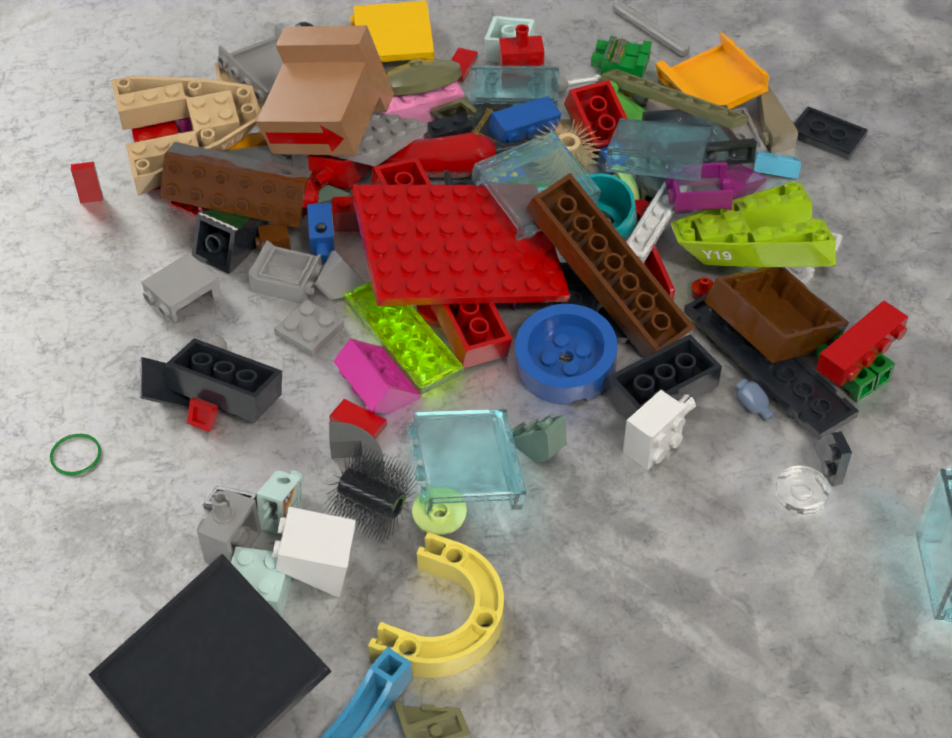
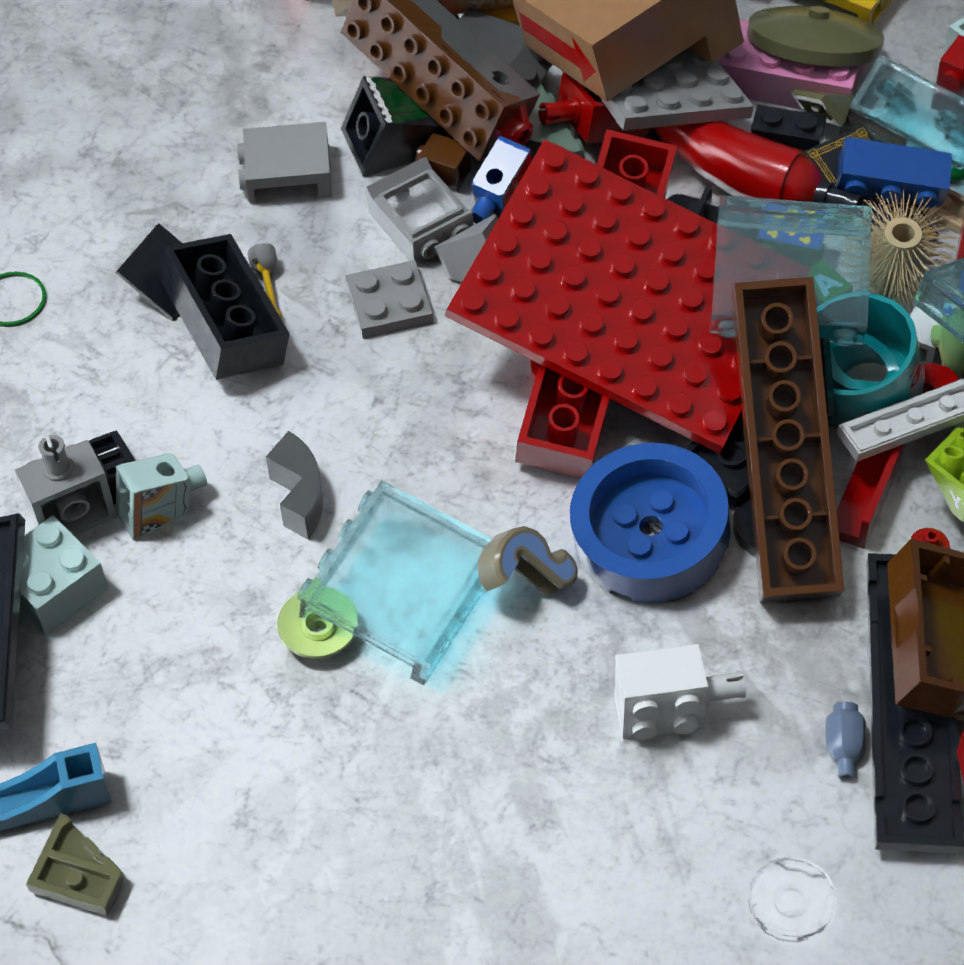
camera: 40 degrees right, 5 degrees up
red tile [186,397,219,432] -> none
white slope [272,507,356,597] -> none
black piece [324,444,418,542] -> none
red tile [329,399,387,439] -> none
dark pink slope [333,338,422,415] -> none
clear neon green plate [344,282,464,395] -> none
light yellow piece [368,532,504,678] -> none
red tile [451,47,478,83] -> none
sand green slope [506,415,567,463] -> none
black brick [606,334,722,419] -> none
black wing [813,431,852,487] -> none
none -> dark tan animal [477,526,578,595]

